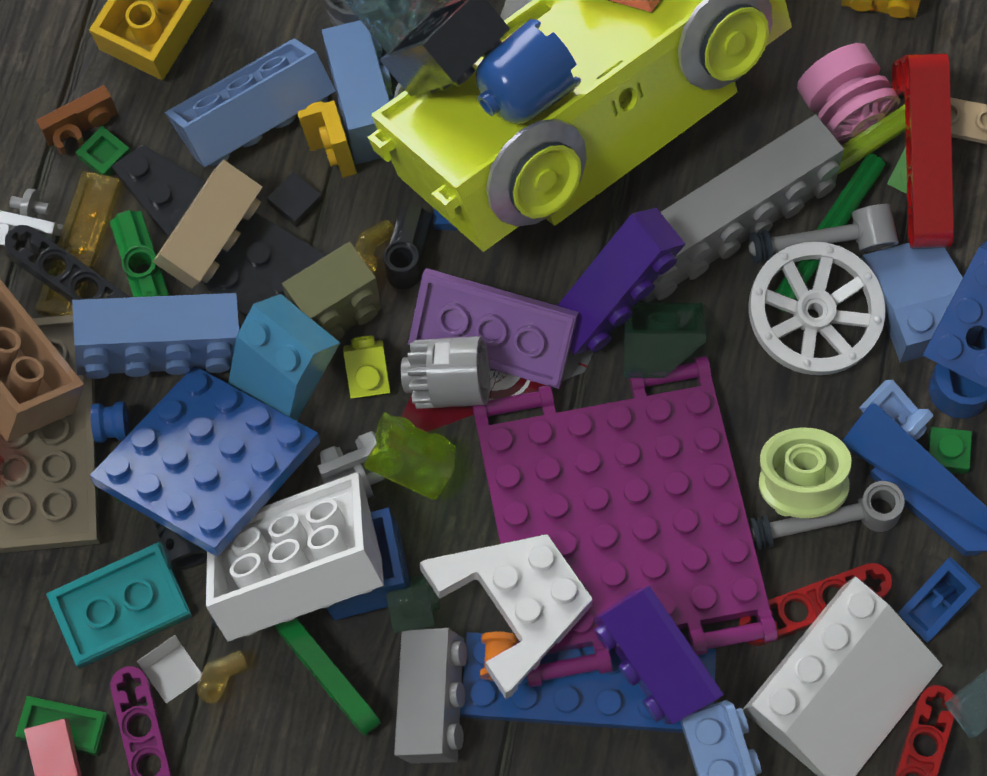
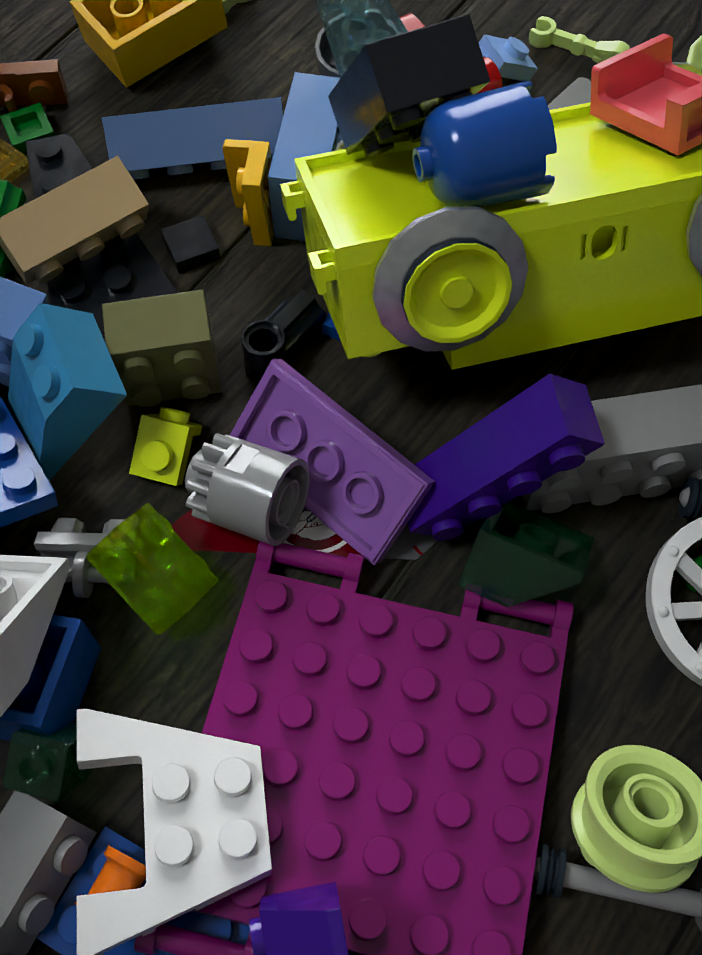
camera: 20 degrees right, 5 degrees down
clear yellow arm [354,219,394,272] -> none

